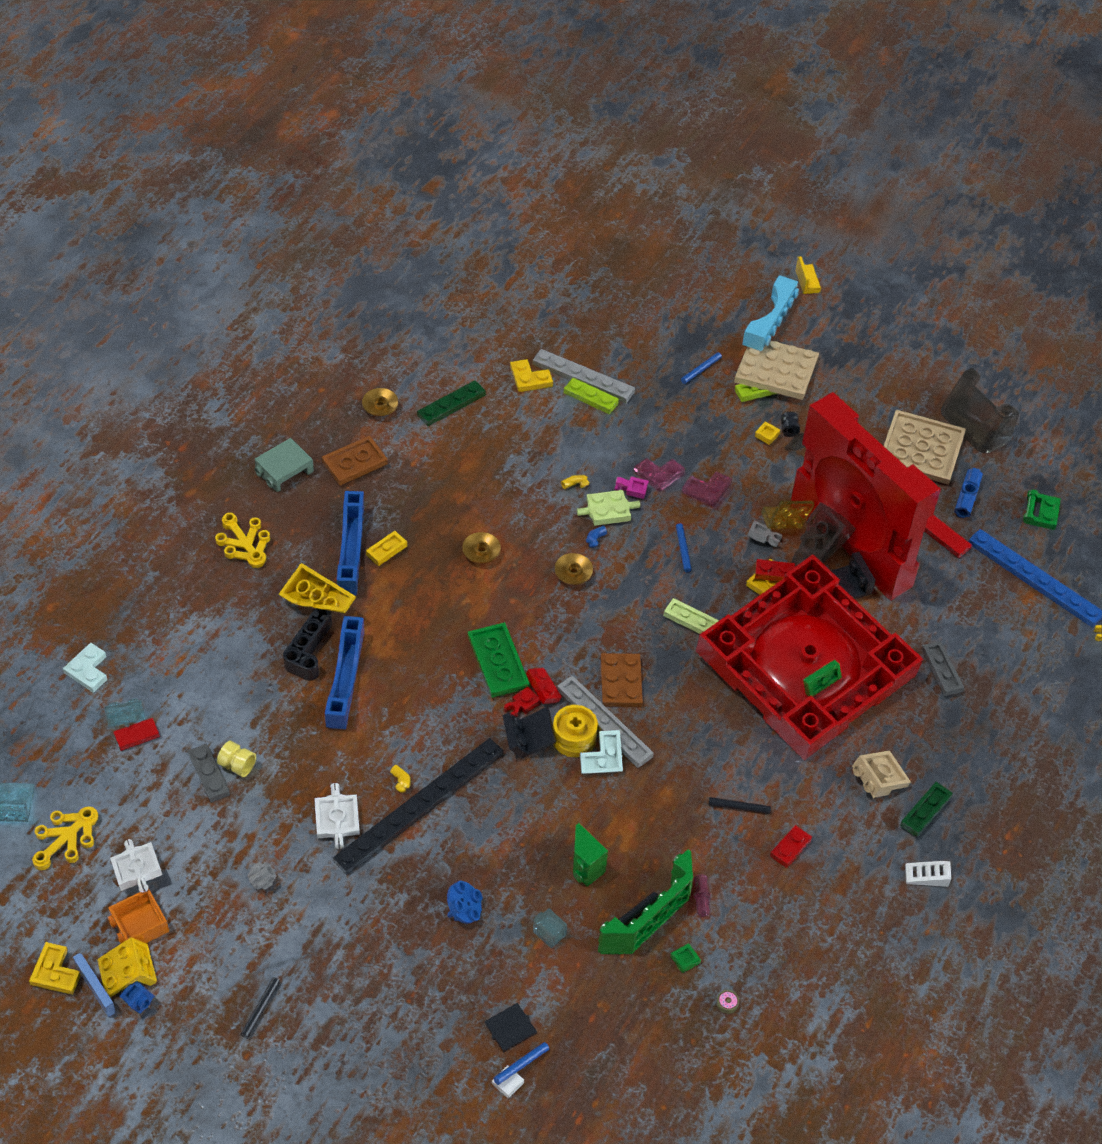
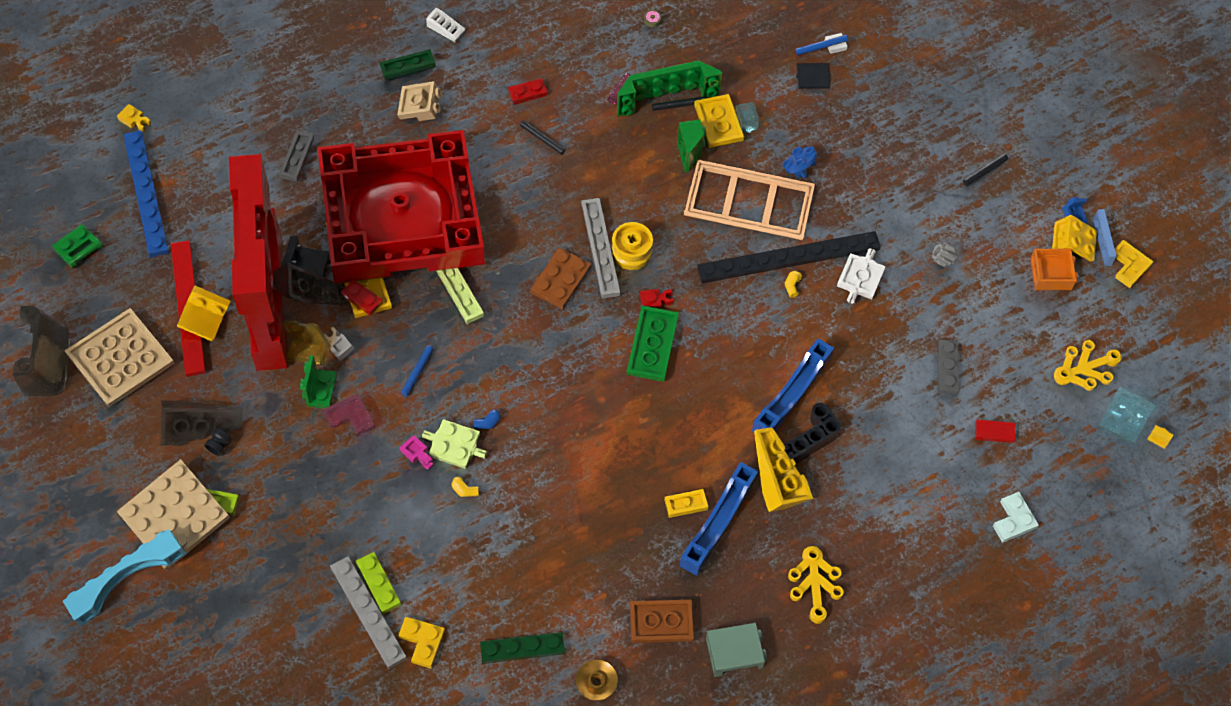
camera: 150 degrees left, 10 degrees up
clear light blue hips [105,698,145,727] -> none
white plate [110,839,163,892] -> none
light yellow wheel [217,741,256,777] -> none
pearl gold dish [463,532,501,563] -> none
black bracket [502,707,556,758] -> none
red plate [526,668,562,704] -> none
pearl gold dish [555,553,593,585] -> none
light aqua plate [580,730,623,774] -> none
clear pink plate [633,458,686,492] -> none
green tile [670,943,701,973] -> none
blue bar [681,352,722,384] -> none
yellow plate [755,421,780,445] -> none
yellow panel [795,256,821,294] -> none
green plate [803,660,842,697] -> none
blue piece [954,468,983,519] -> none
none -> green bracket [300,355,337,409]
none -> light nougat door [684,160,815,240]
none -> yellow plate [694,94,744,148]

